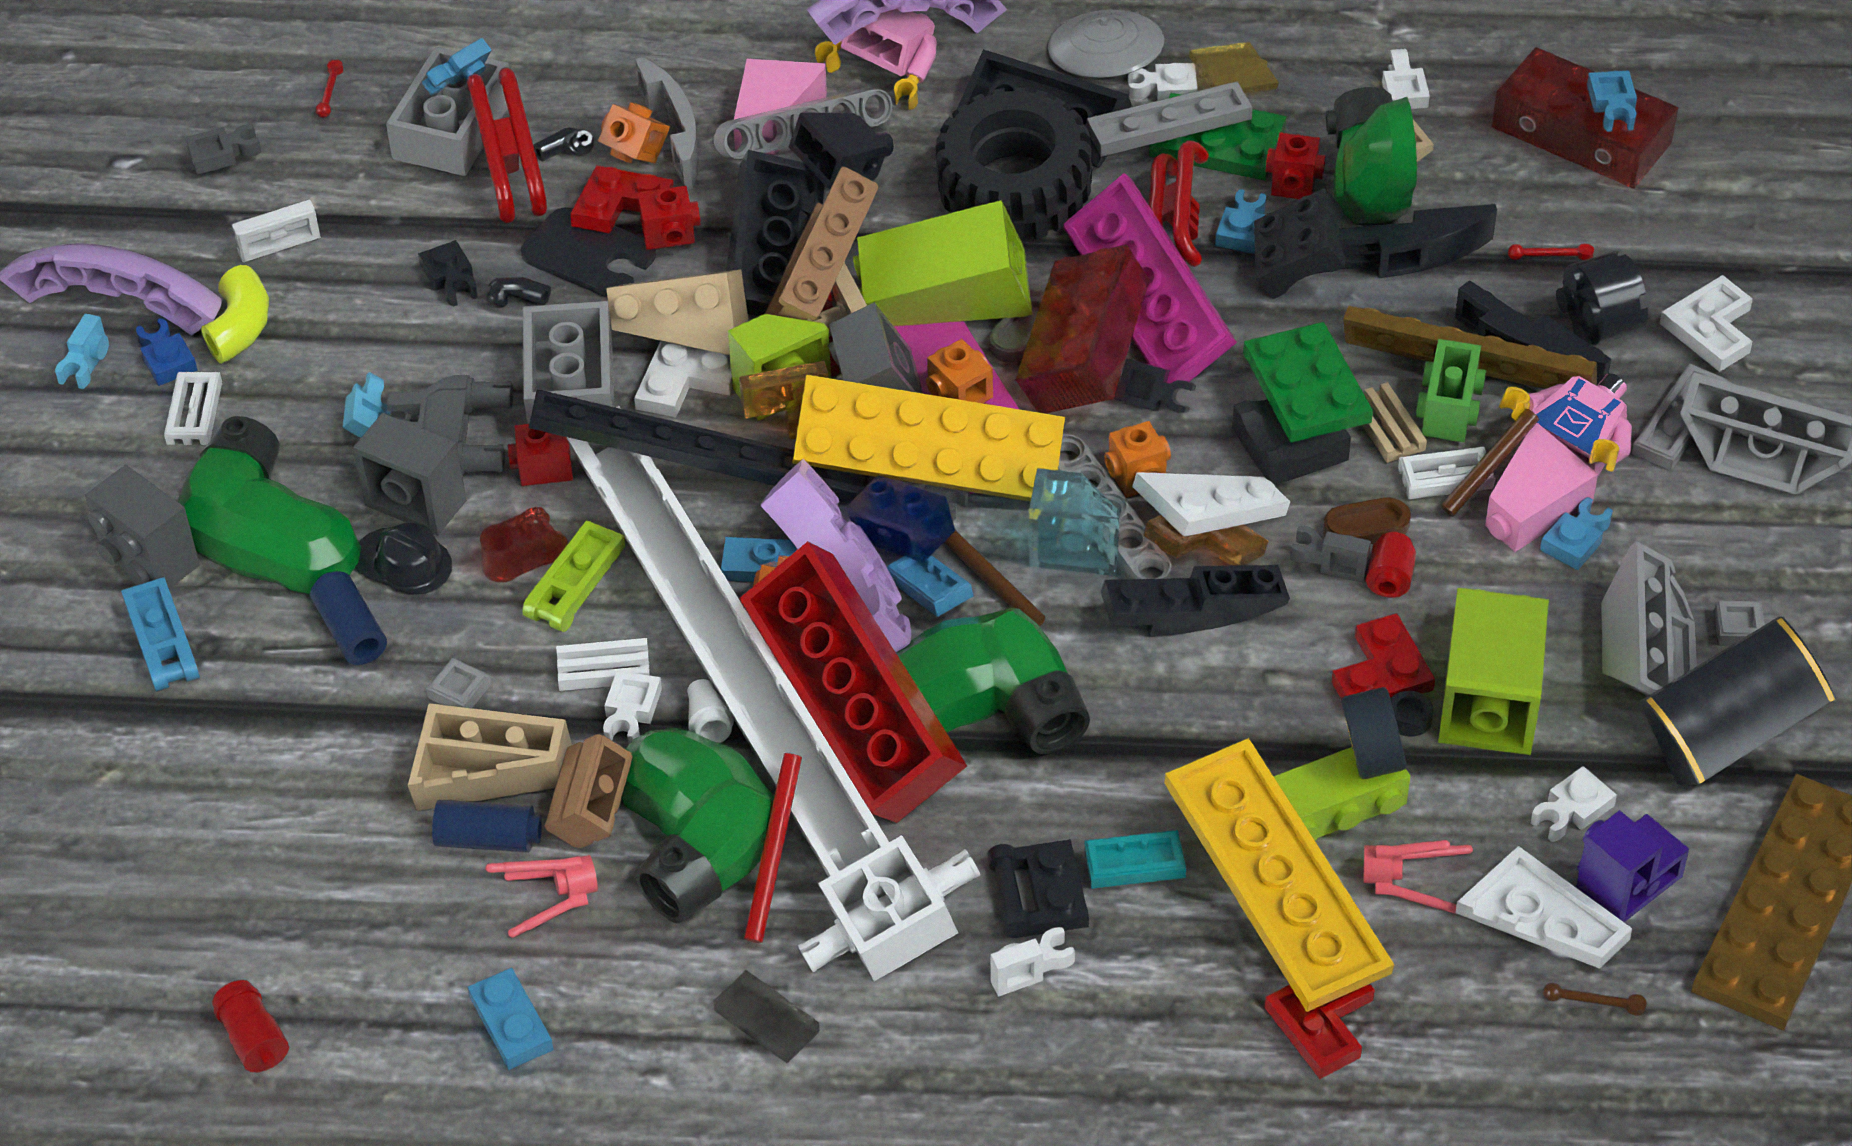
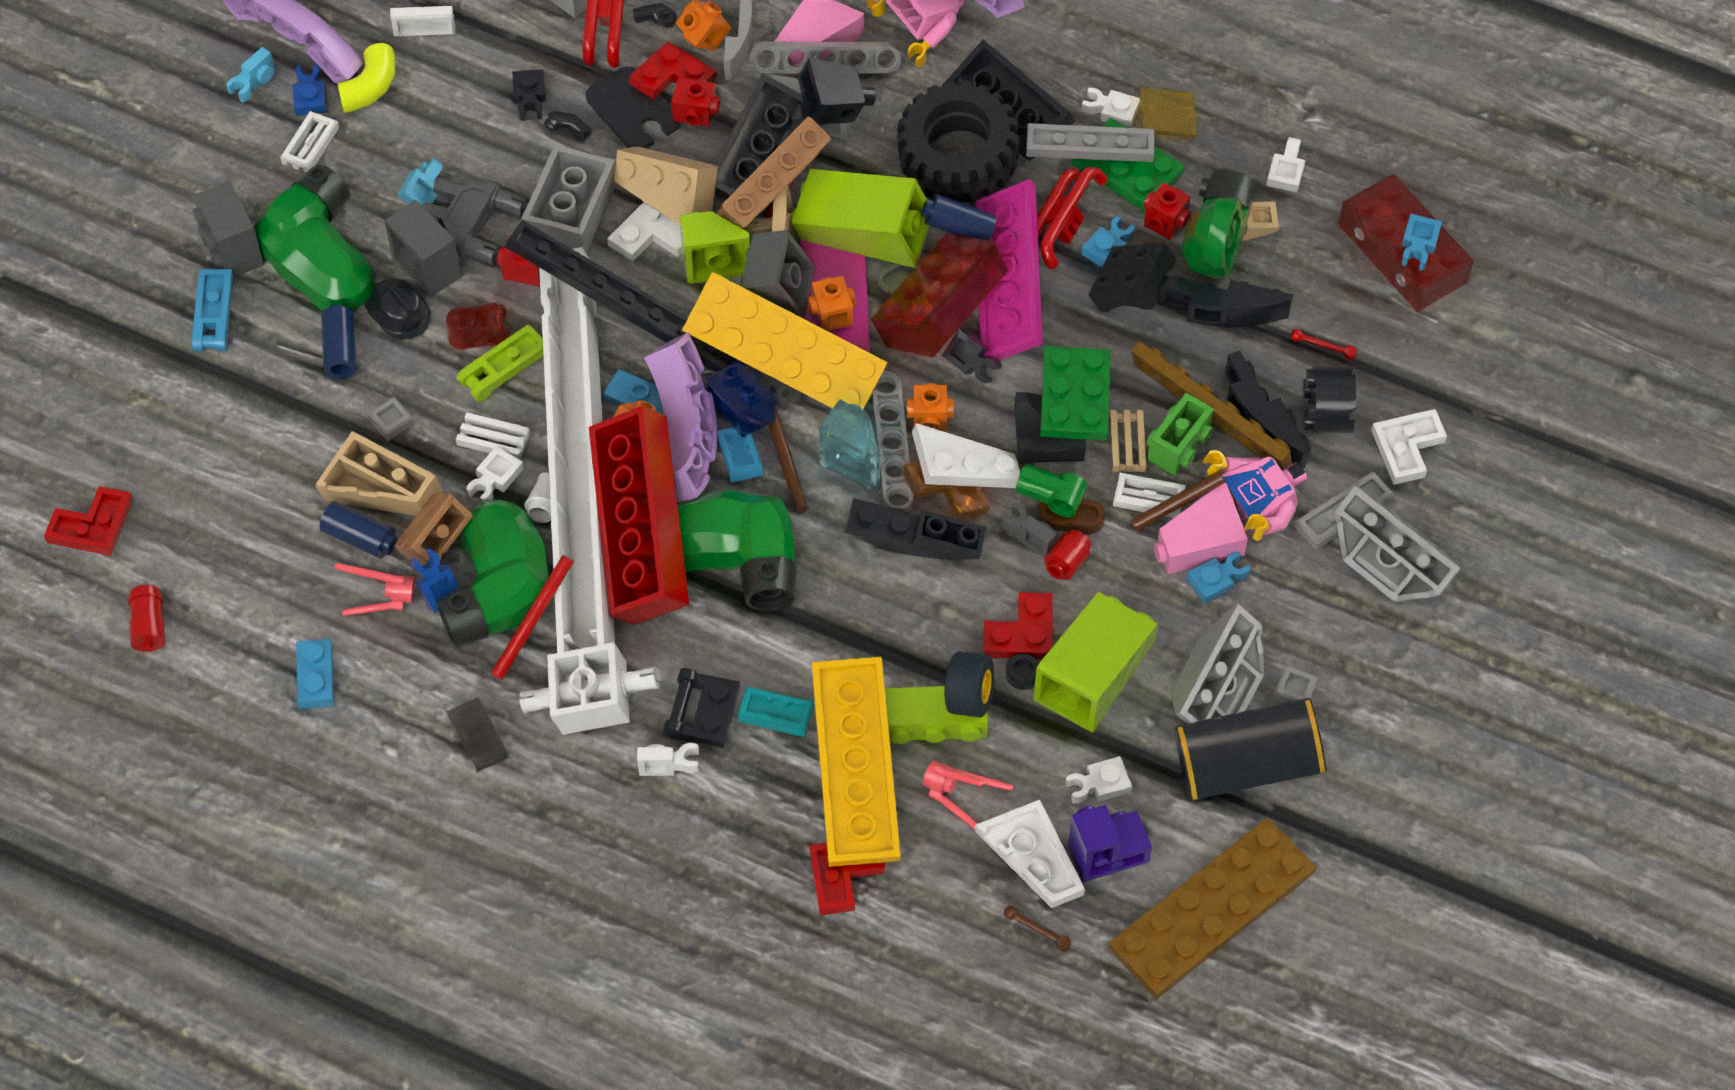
camera: 20 degrees right, 10 degrees up
clear orange plate [739,361,828,440] -> none
light grey hat [1047,10,1164,78] -> none
none -> red plate [44,486,133,556]
none -> blue plate [411,548,459,613]
none -> dark blue brick [921,194,996,246]
none -> green piece [1016,464,1088,518]

